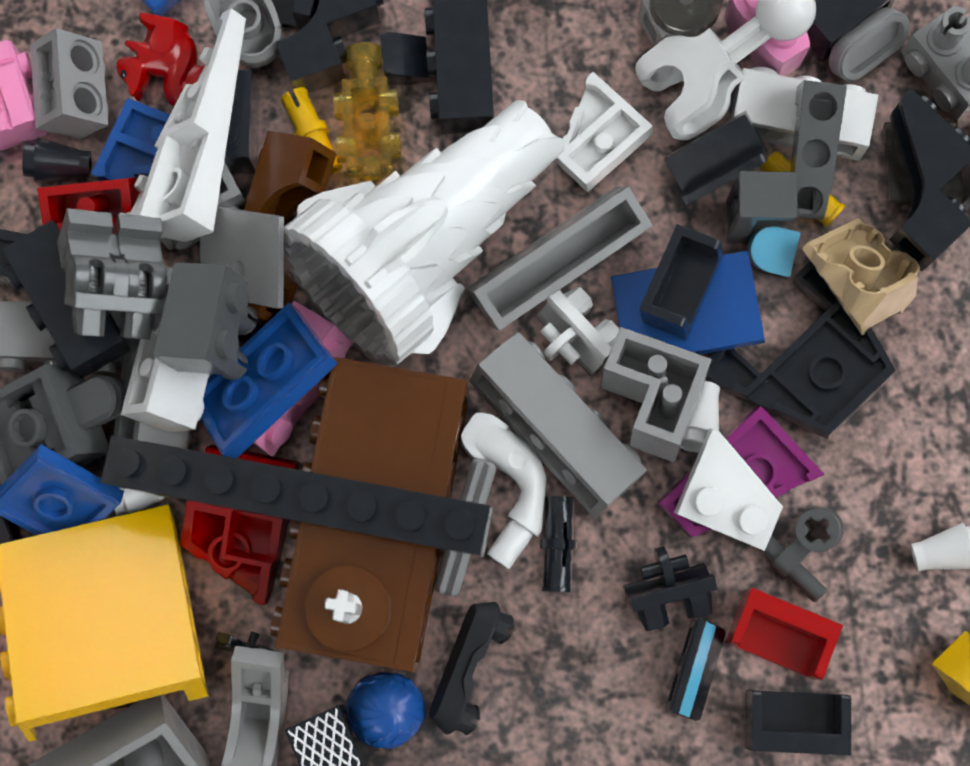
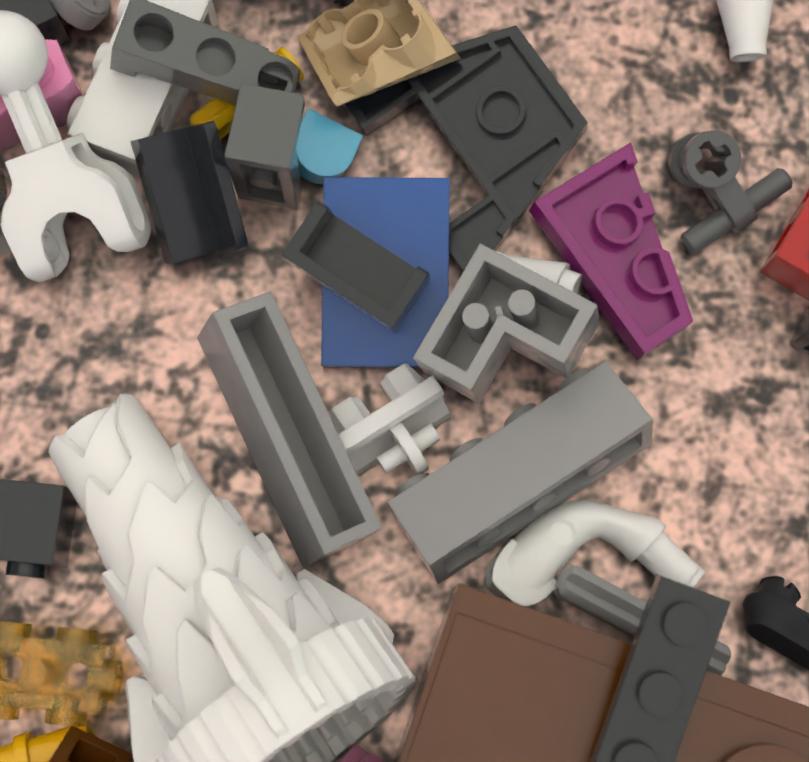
camera: 90 degrees left, 0 degrees up
black pin [540,496,578,593] -> none
white wing [556,72,653,192] -> none
black hips [623,546,718,631] -> none
white wing [674,428,783,551] -> none

